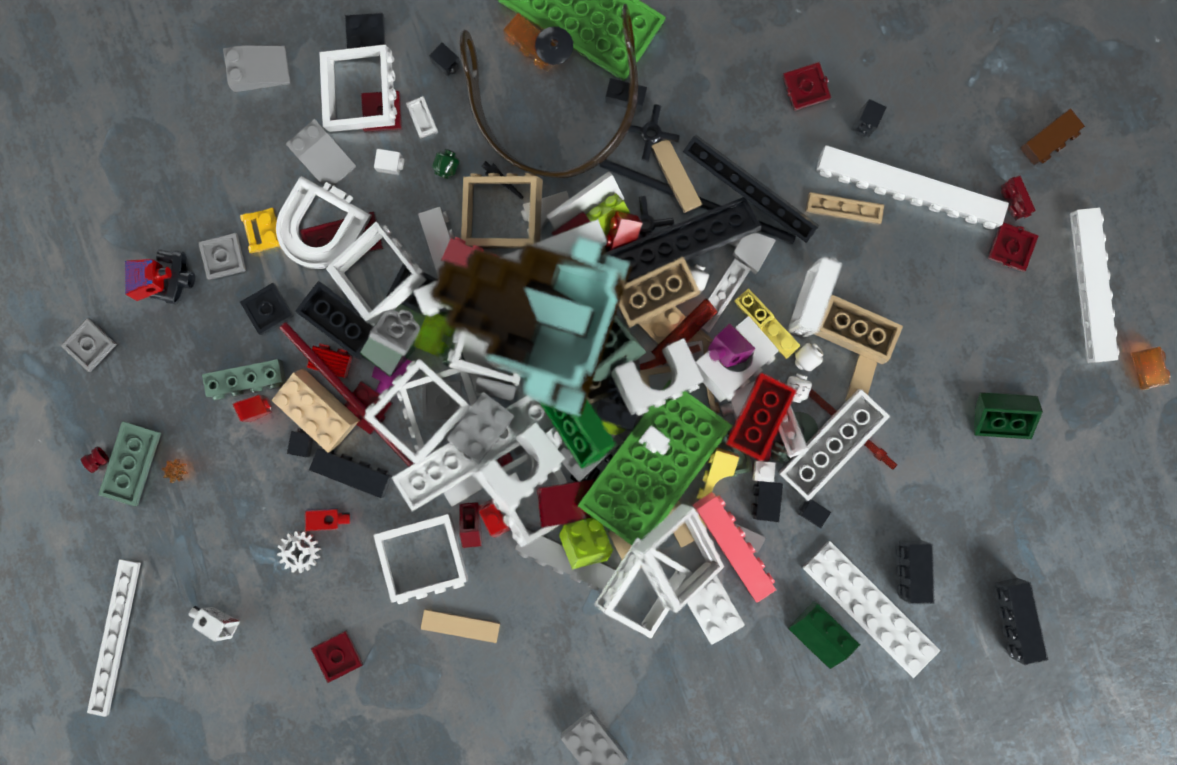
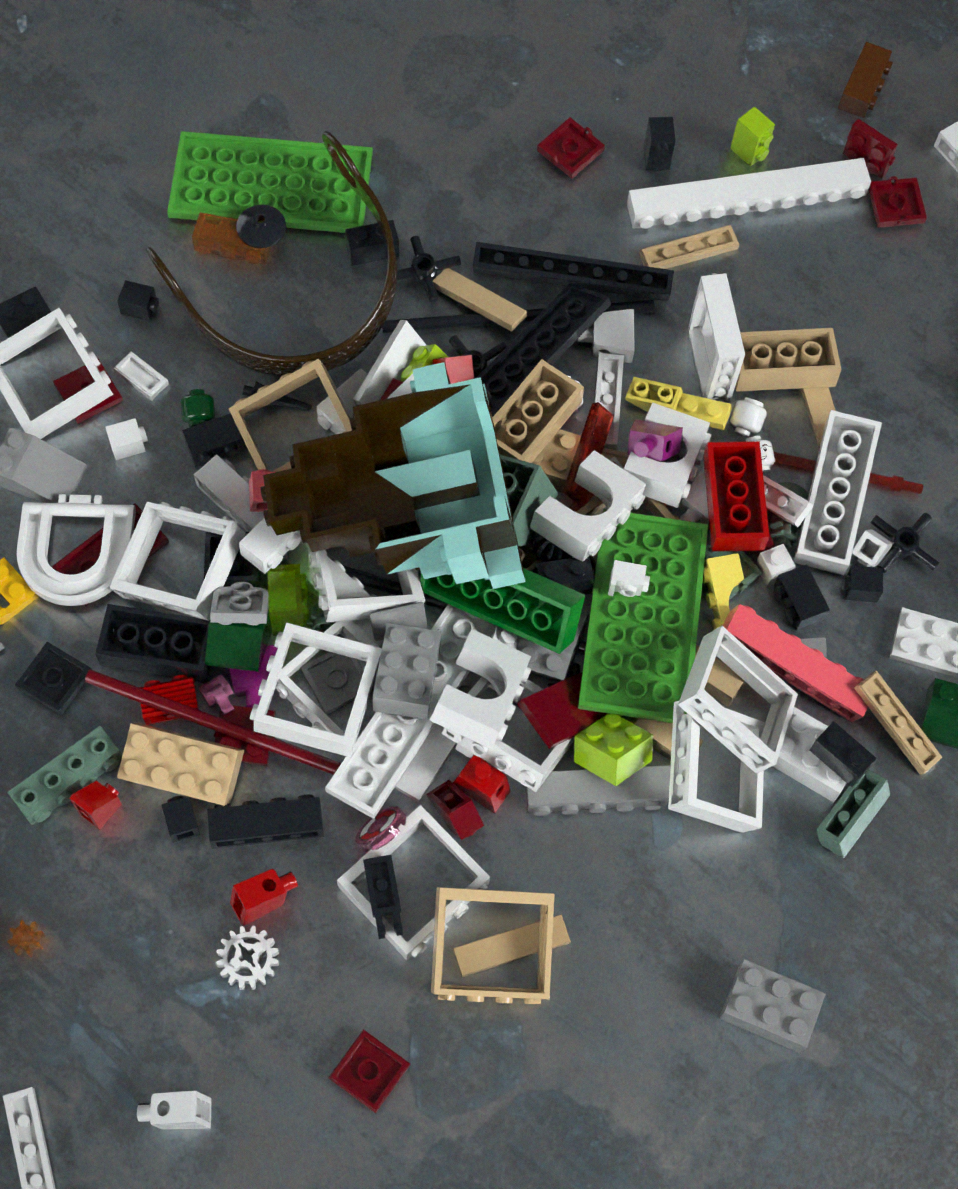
camera: 30 degrees left, 20 degrees down
none -> black brick [182,414,244,468]
none -> bright pink plate [198,674,234,714]
none -> clear pink tile [355,806,406,852]
none -> black hinge [363,855,403,939]
none -> tan window [431,887,554,1004]
none -> lime brick [730,107,775,166]
none -> black brick [809,721,877,787]
none -> sand green brick [816,770,891,858]
none -> white brick [852,529,894,567]
none -> tan tile [854,670,942,775]
none -> black bar [870,513,940,573]

